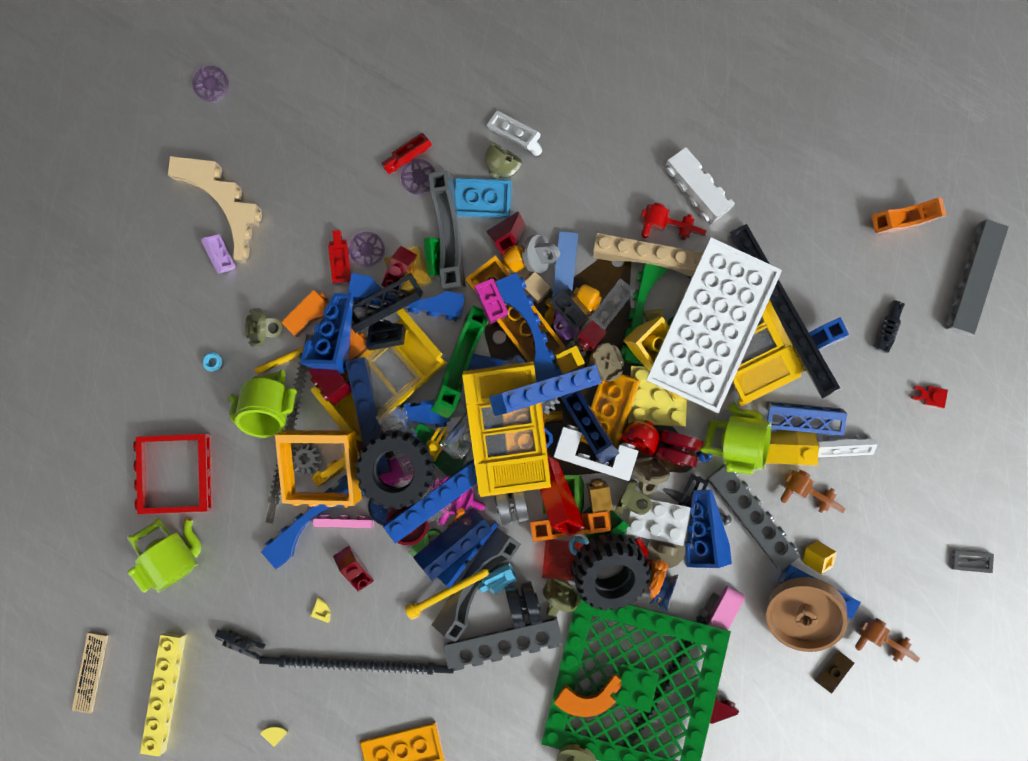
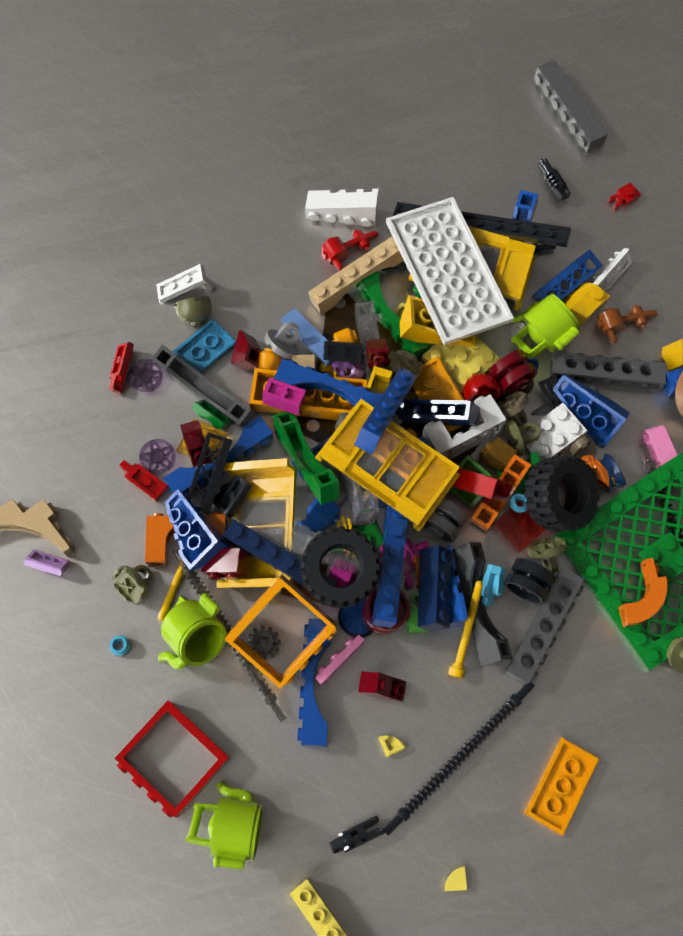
camera: 45 degrees left, 15 degrees down
yellow hinge [311,449,360,487] -> none
orange arch [871,197,946,234] -> none

